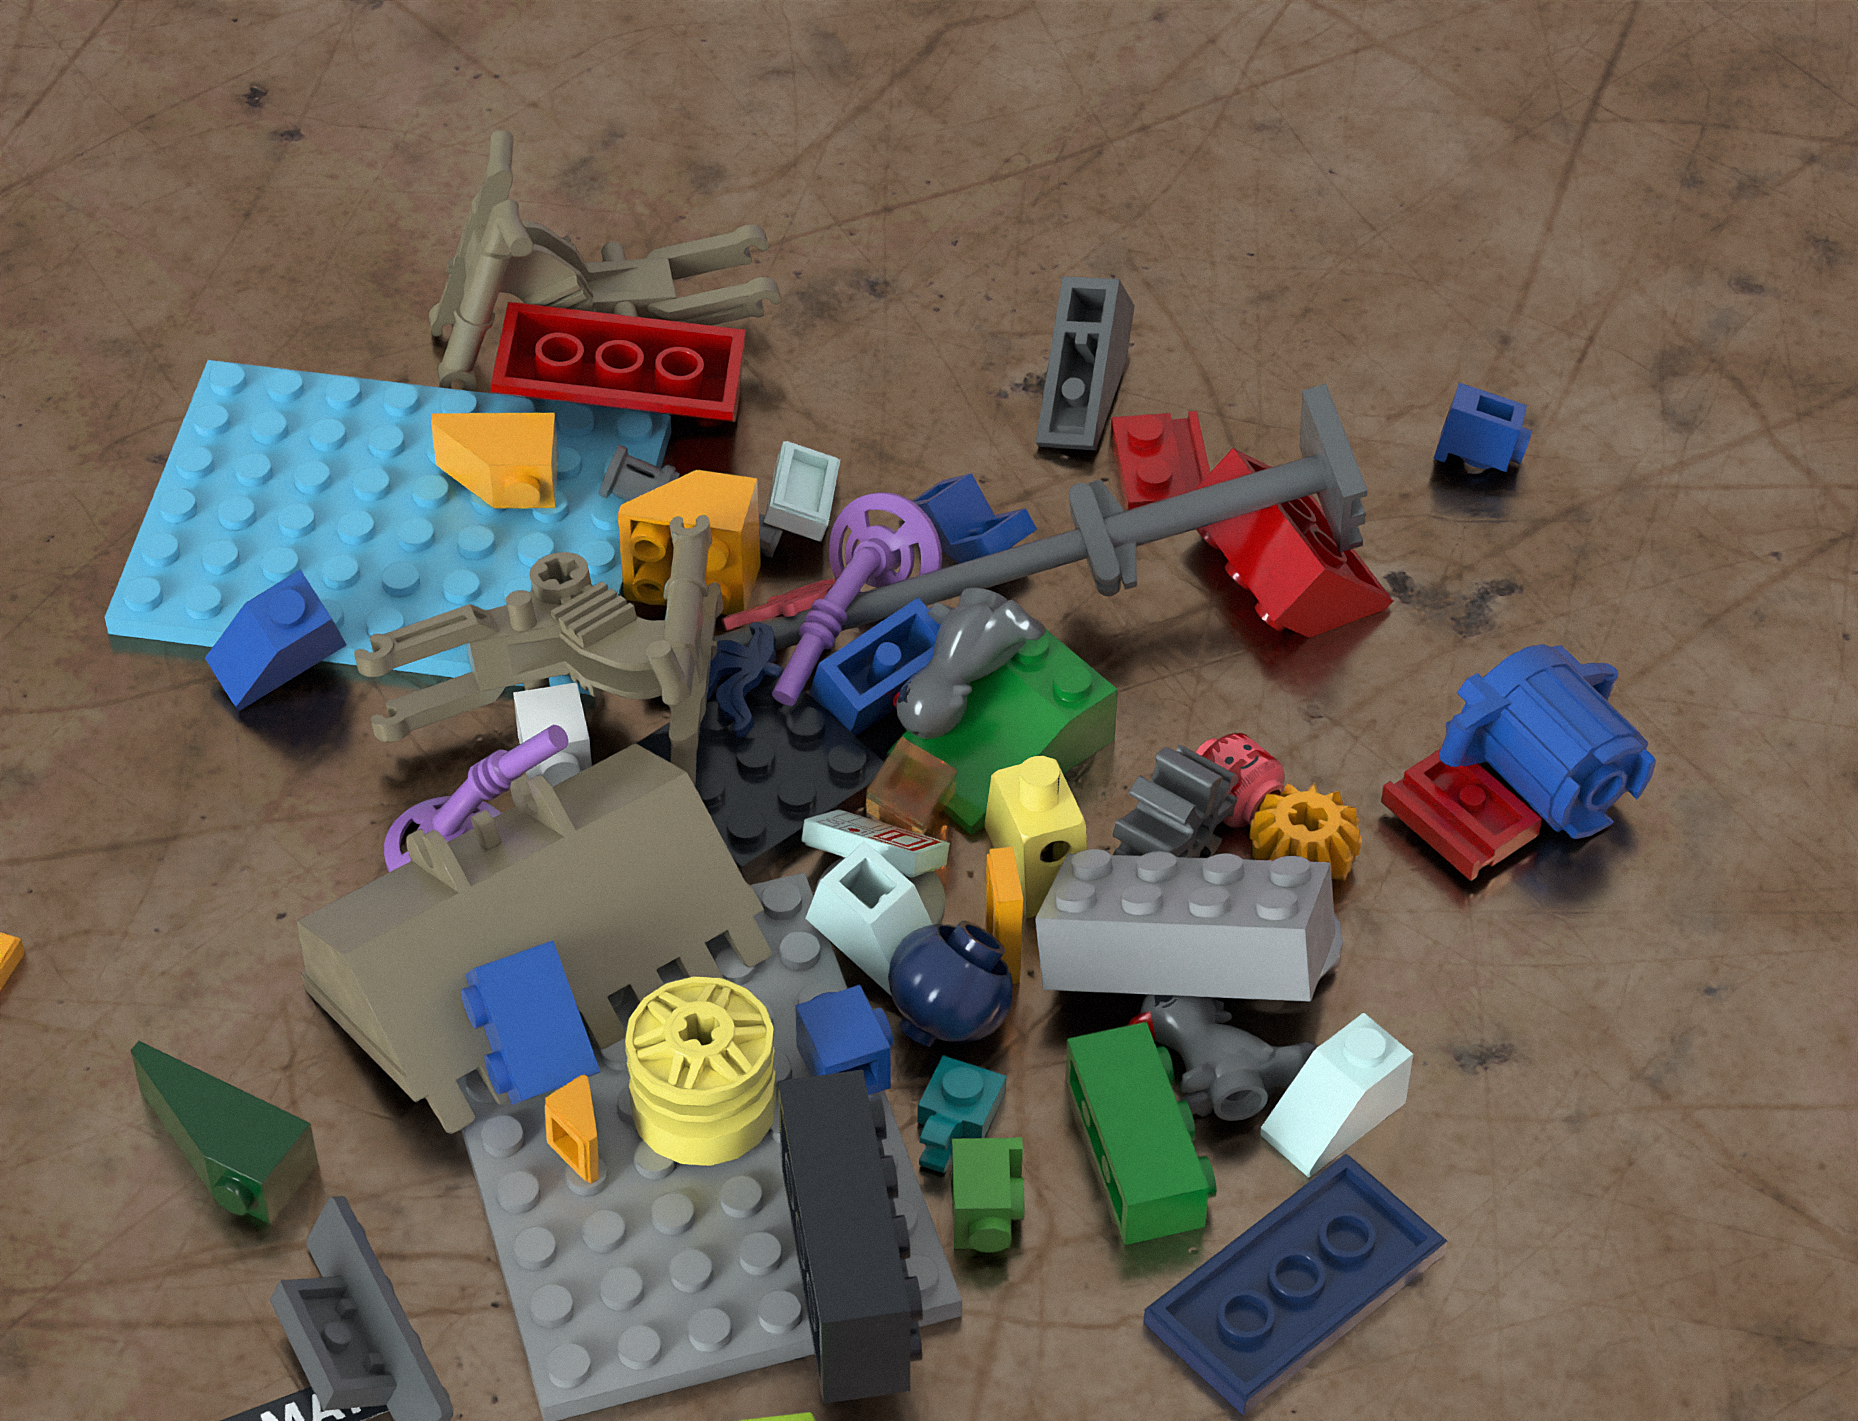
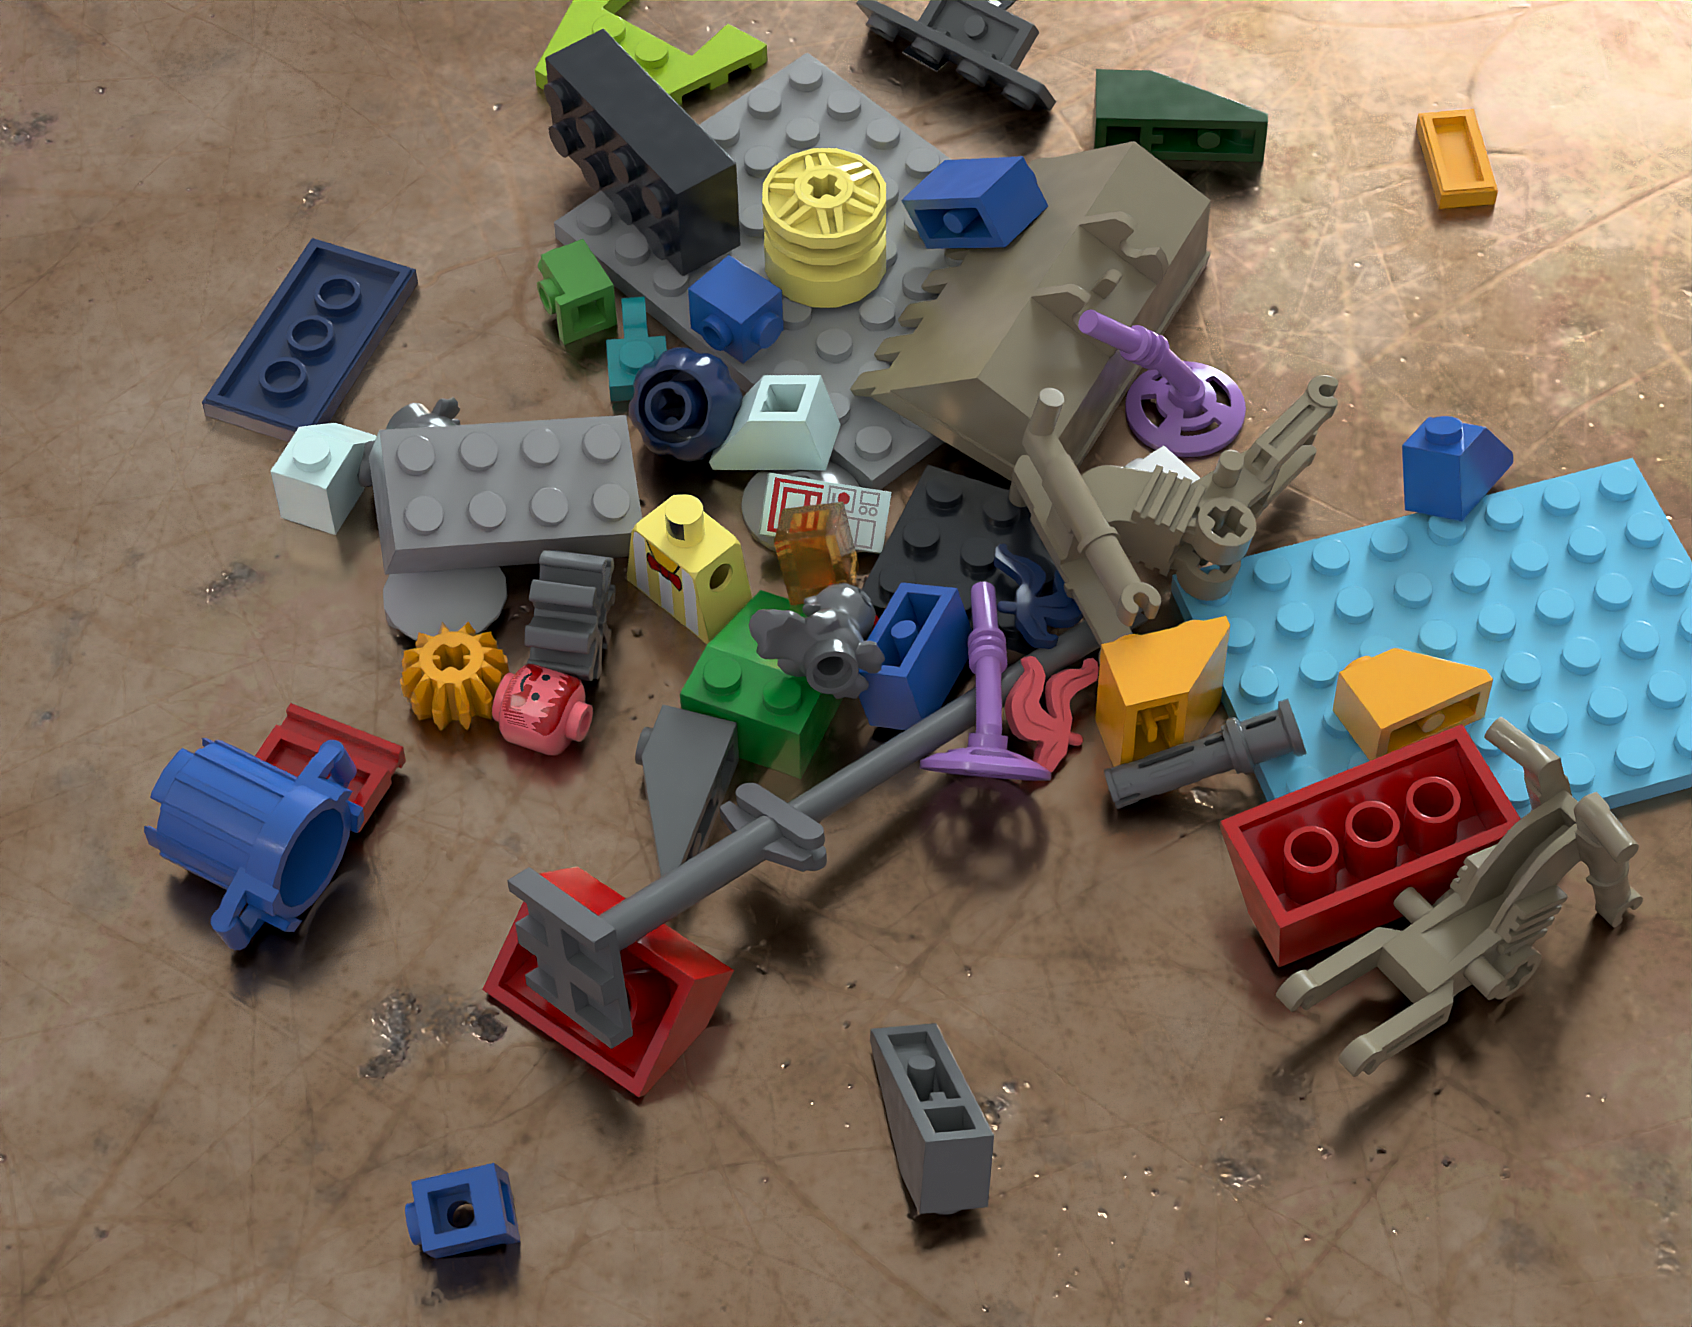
camera: 155 degrees right, 5 degrees up
light orange slope [545,1074,599,1184] -> none
light aqua tile [763,441,840,542] -> none
blue slope [904,473,1037,563] -> none
light orange tile [985,847,1023,983] -> none
green brick [1065,1022,1217,1245] -> none
red plate [1111,411,1210,511] -> none
none -> dark grey slope [635,705,739,917]

